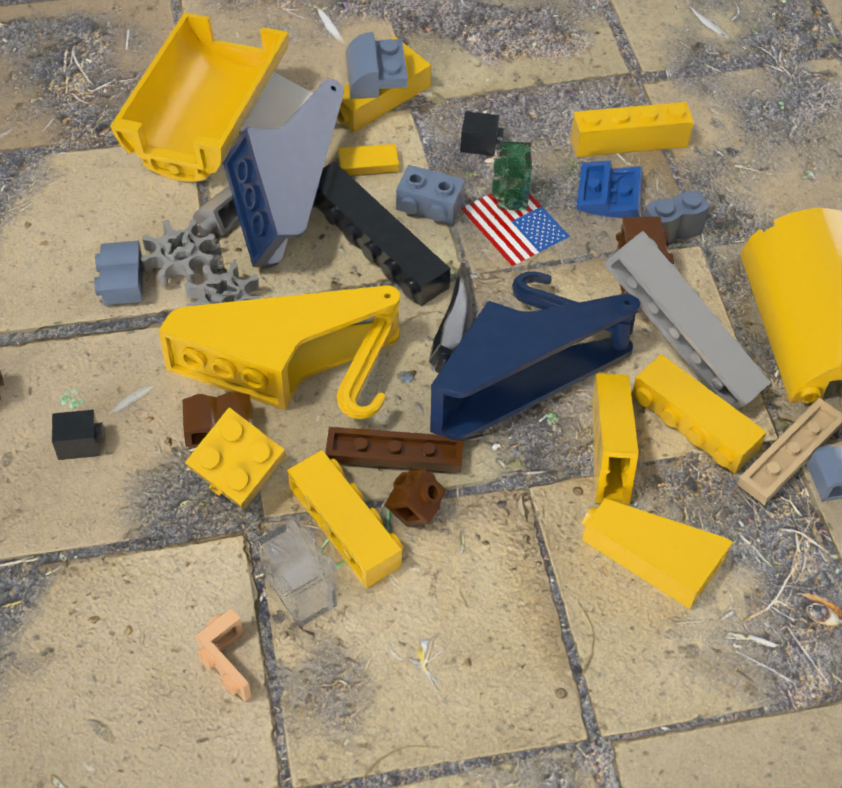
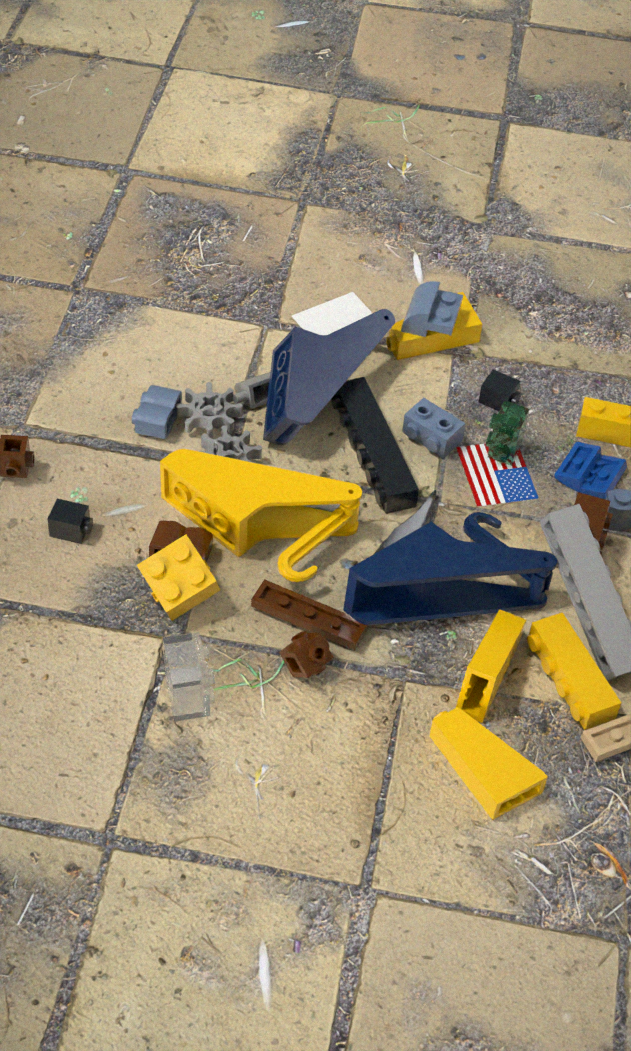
camera: 20 degrees right, 5 degrees down
yellow cylinder [110,12,289,182] -> none
light nougat bracket [196,608,251,702] -> none
yellow brick [287,450,403,589] -> none
yellow tile [338,144,399,176] -> none

